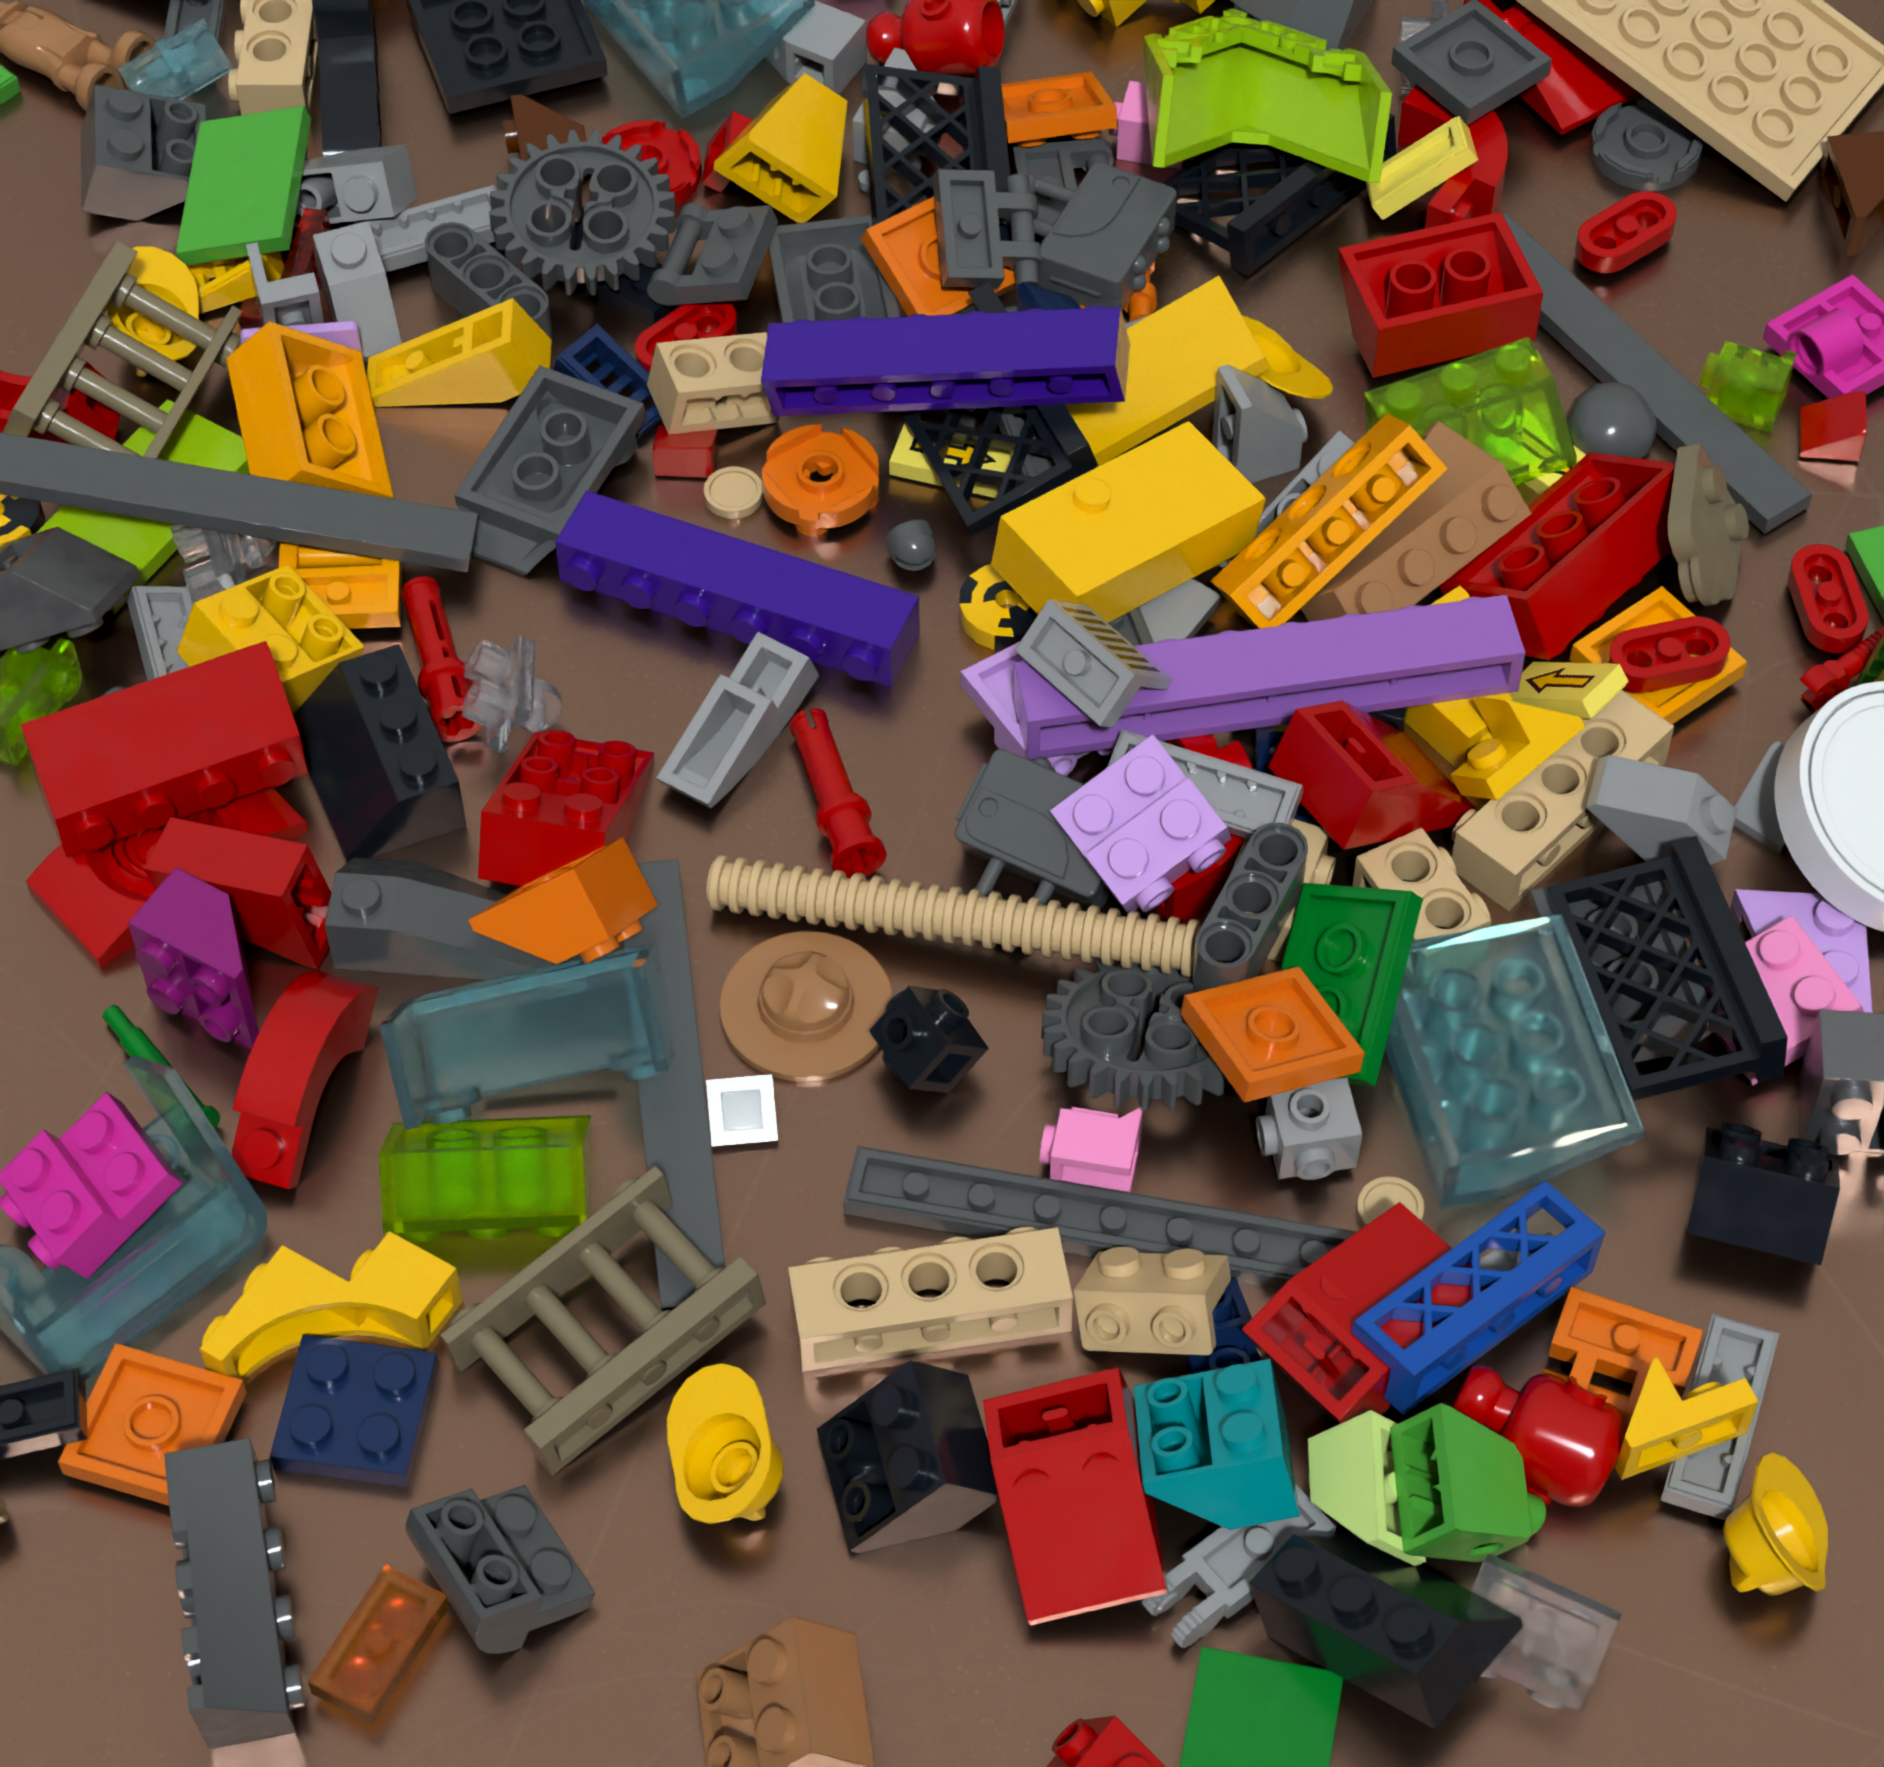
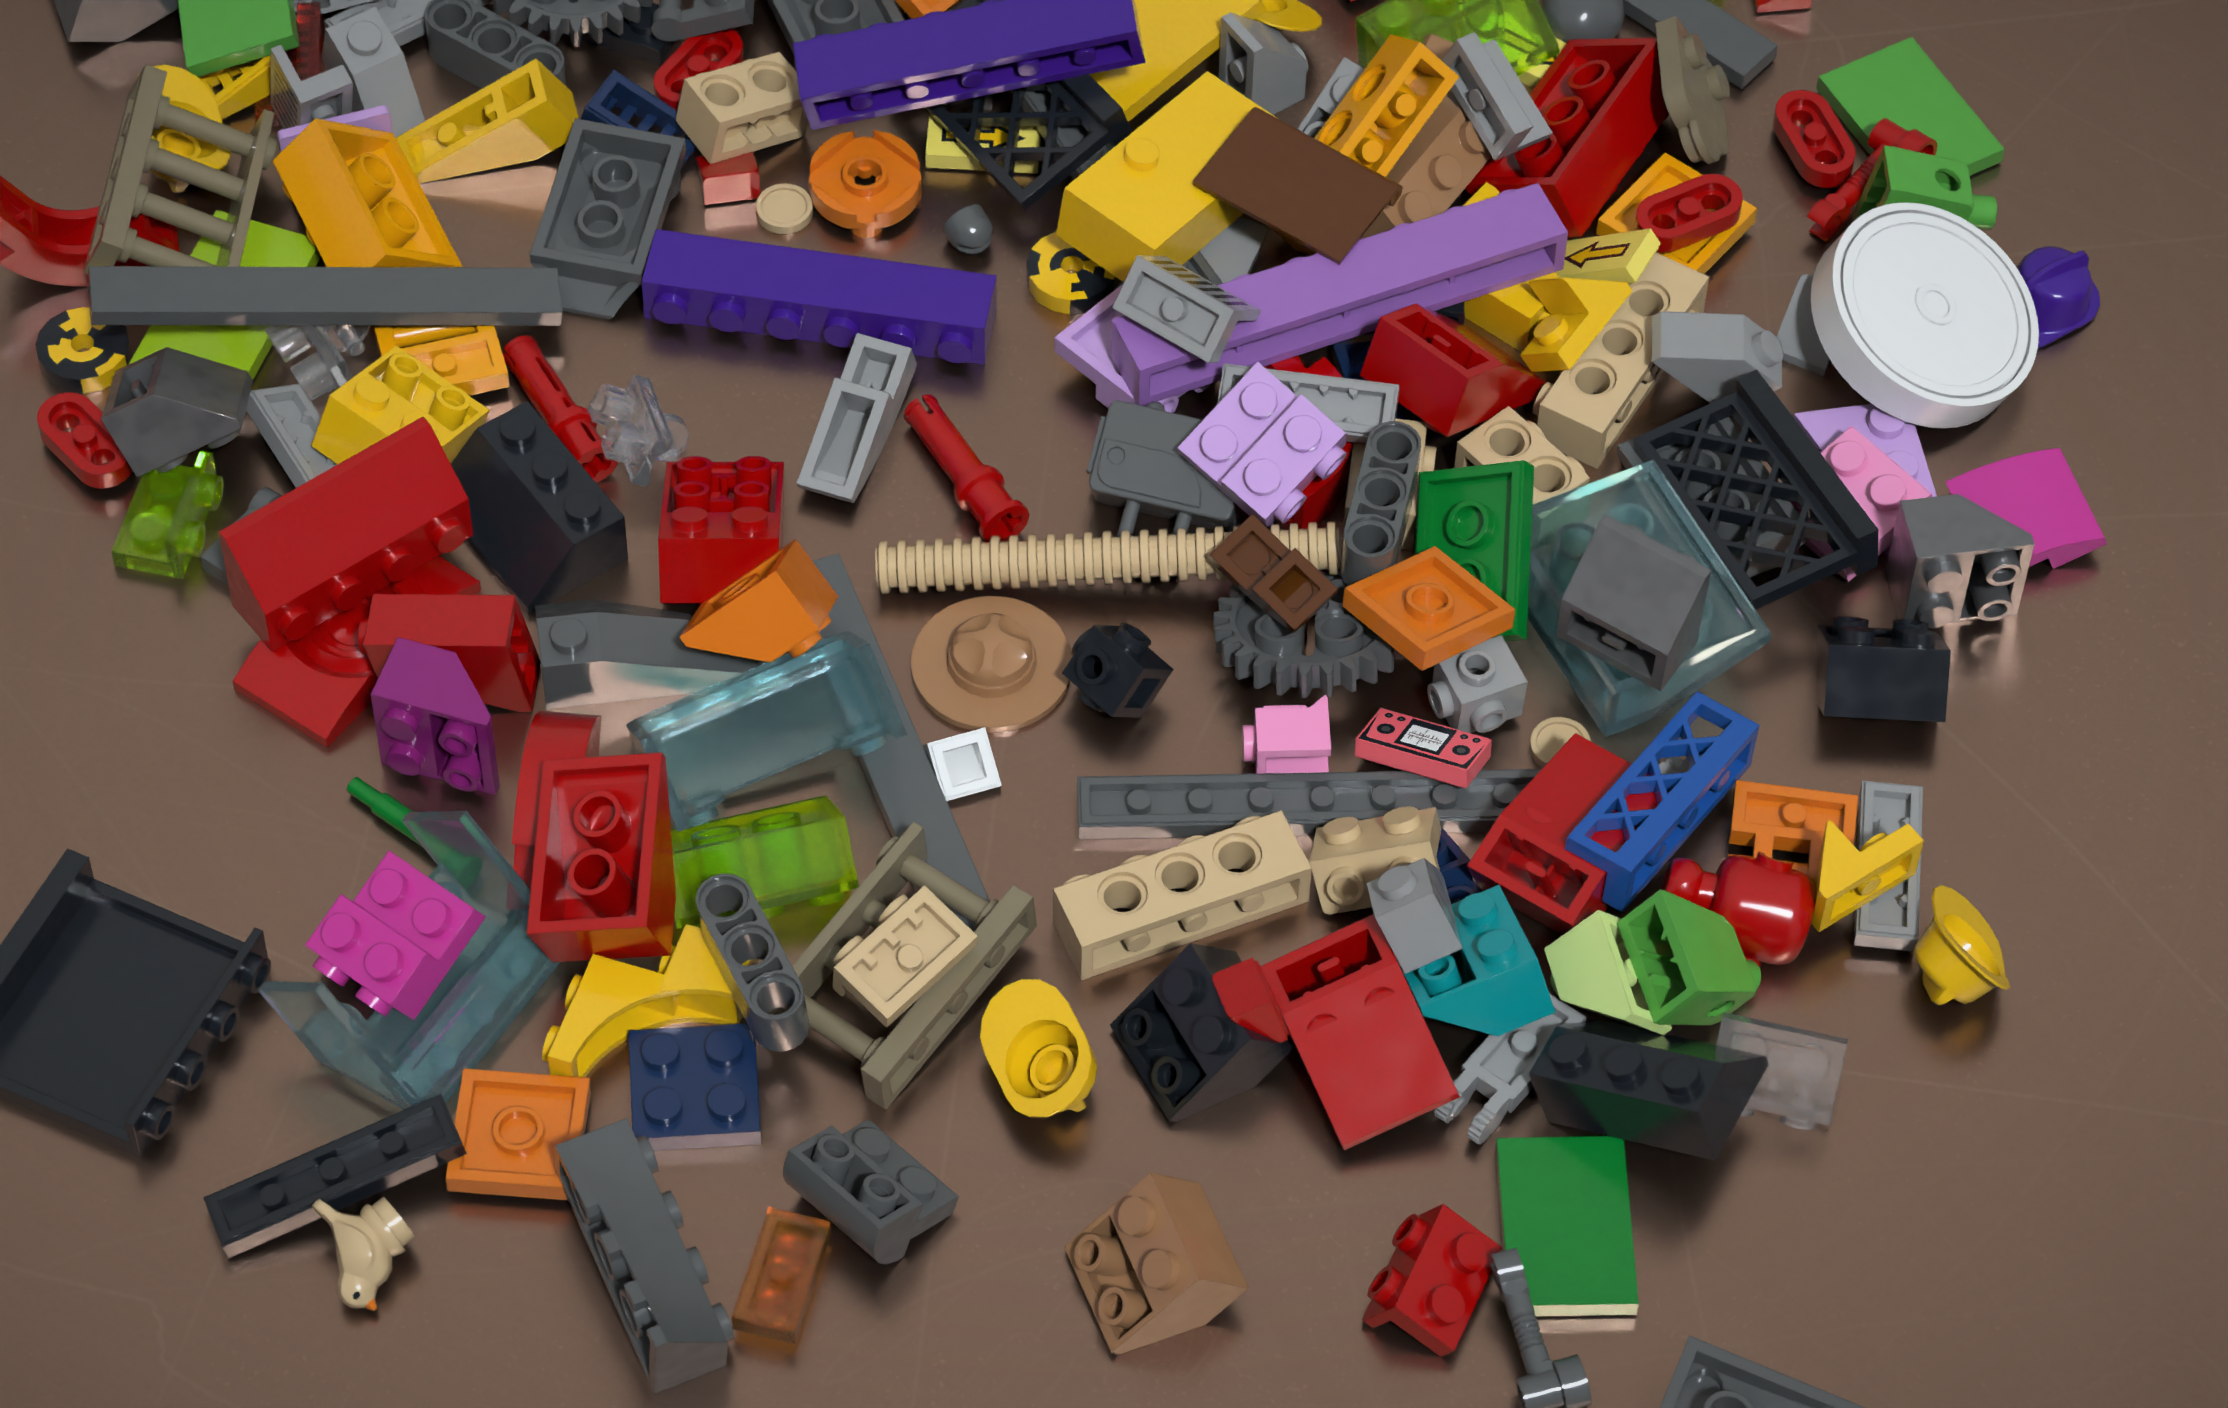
camera: 15 degrees left, 0 degrees up
none -> red slope [527,752,676,962]
none -> dark grey beam [695,873,810,1052]
none -> tan bracket [832,885,978,1028]
none -> reddish brown piece [1193,107,1403,265]
none -> reddish brown slope [1209,514,1338,633]
none -> red slope [1212,957,1289,1043]
none -> coral tile [1355,708,1492,788]
none -> light grey slope [1367,858,1463,974]
none -> light grey panel [1441,32,1553,161]
none -> flat silver slope [1556,514,1712,692]

